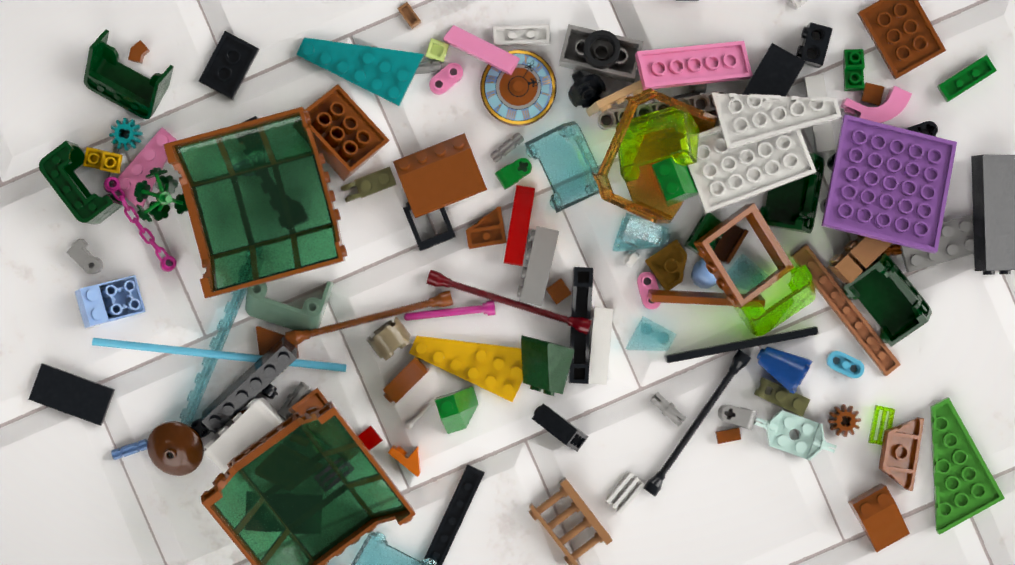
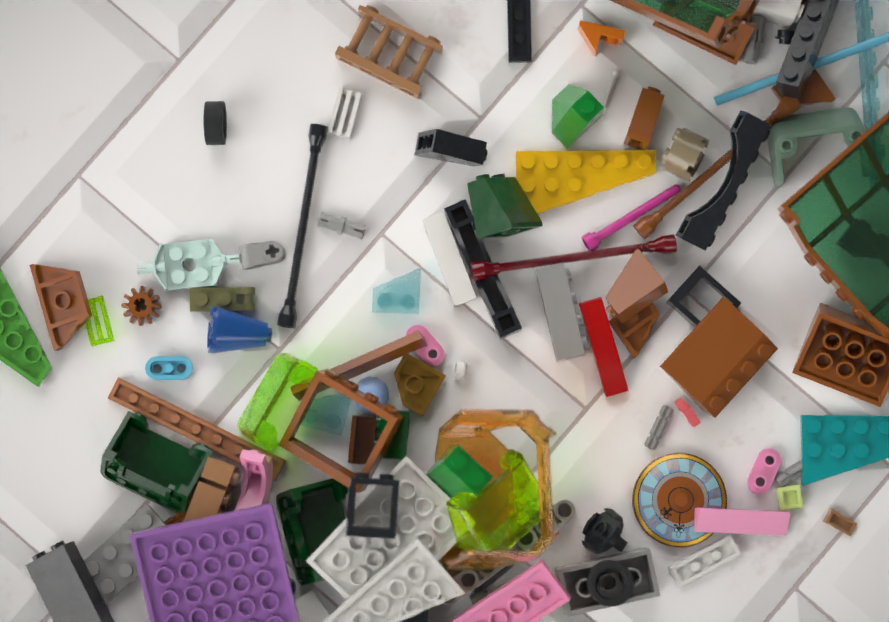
camera: 160 degrees right, 5 degrees down
olive hinge [340,166,397,202] -> none
red tile [358,425,383,451] -> none
green piece [495,158,532,190] -> none
clear light blue windscreen [524,121,607,213] -> none
dark orange tile [546,278,572,305] -> none
tan wing [586,80,644,117] -> none
clear light blue slope [612,213,671,252] -> none
black tile [664,326,818,363] -> none
dark orange piece [715,427,741,444] -> none
dark orange slope [848,484,910,552] -> none
none -> black tyre [203,101,227,145]
none -> bright pink arch [234,449,273,511]
none -> black window [346,472,399,539]
none -> slope [605,249,668,324]
none -> coral tile [675,397,701,427]
none -> black arch [676,110,771,251]

